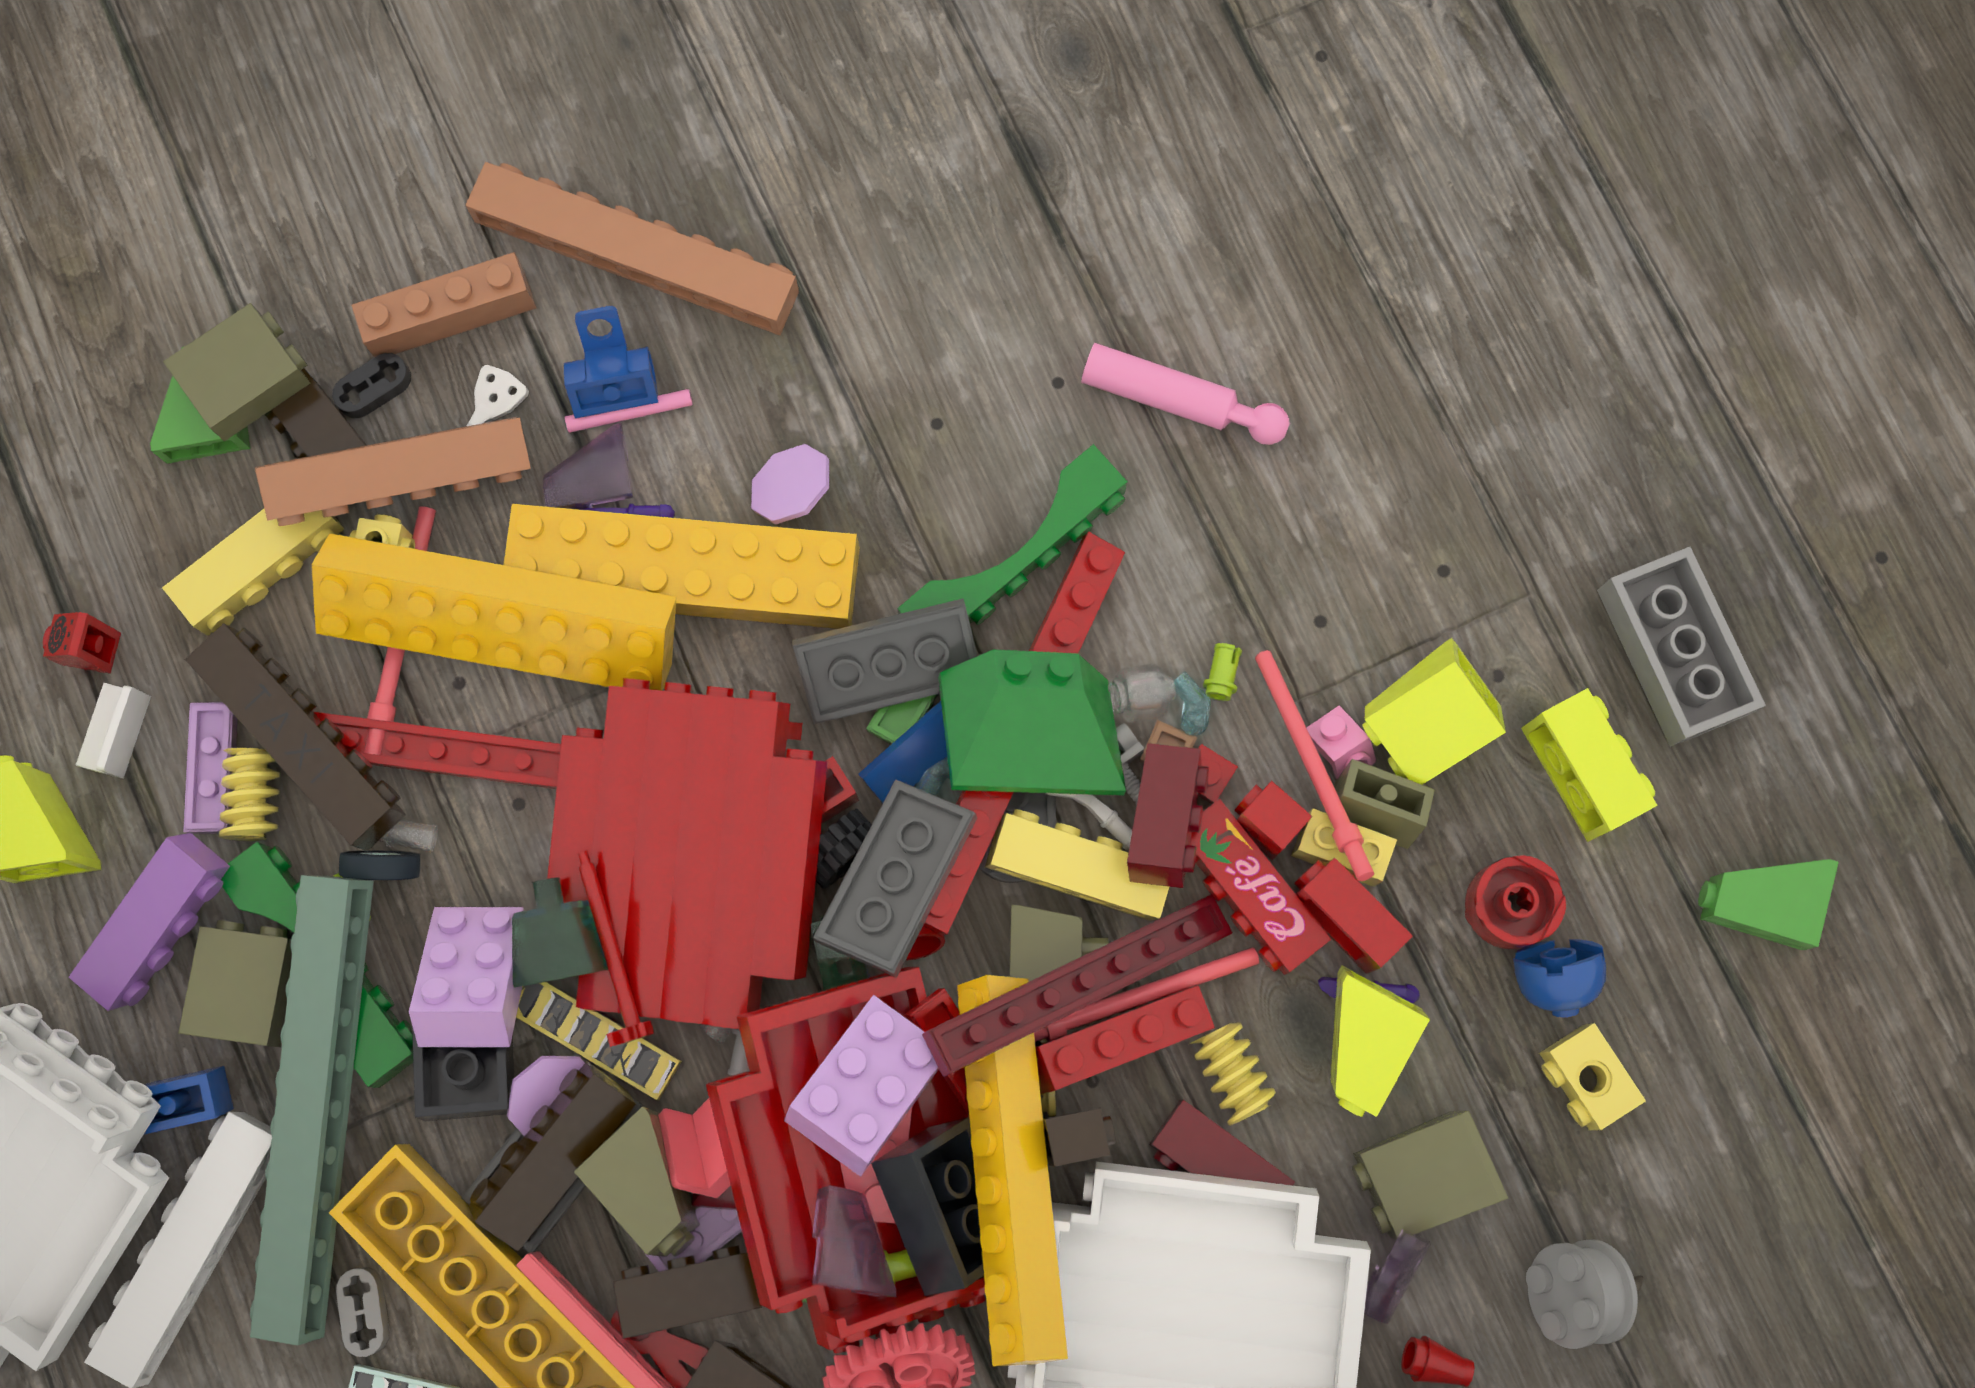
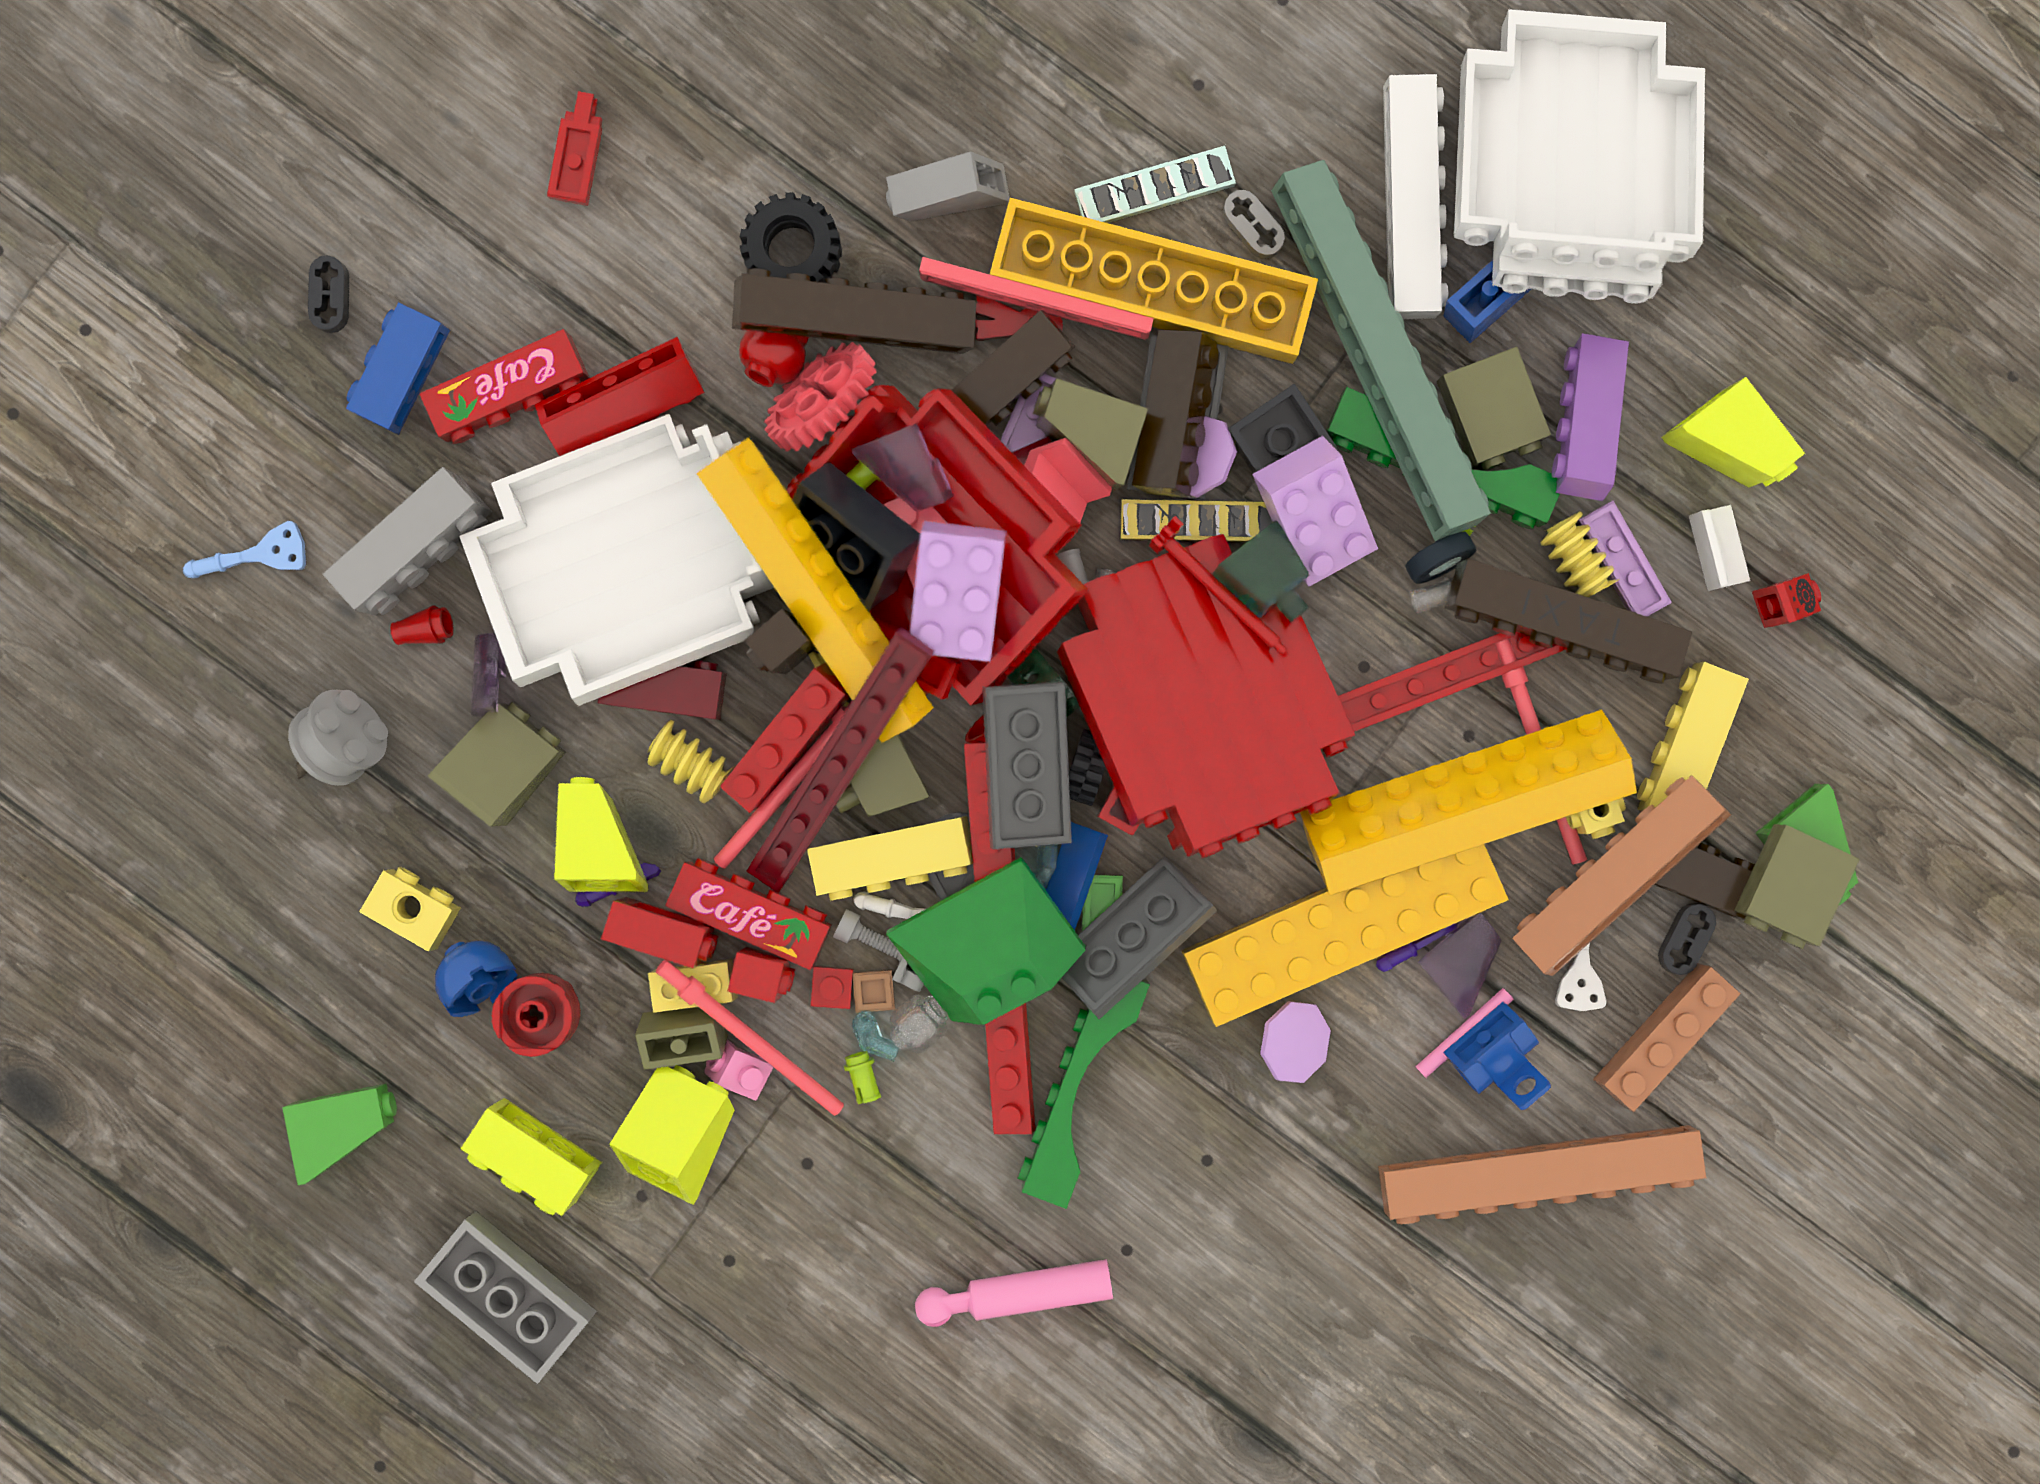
camera: 150 degrees right, 10 degrees up
dark red brick [1127,743,1209,888] -> none

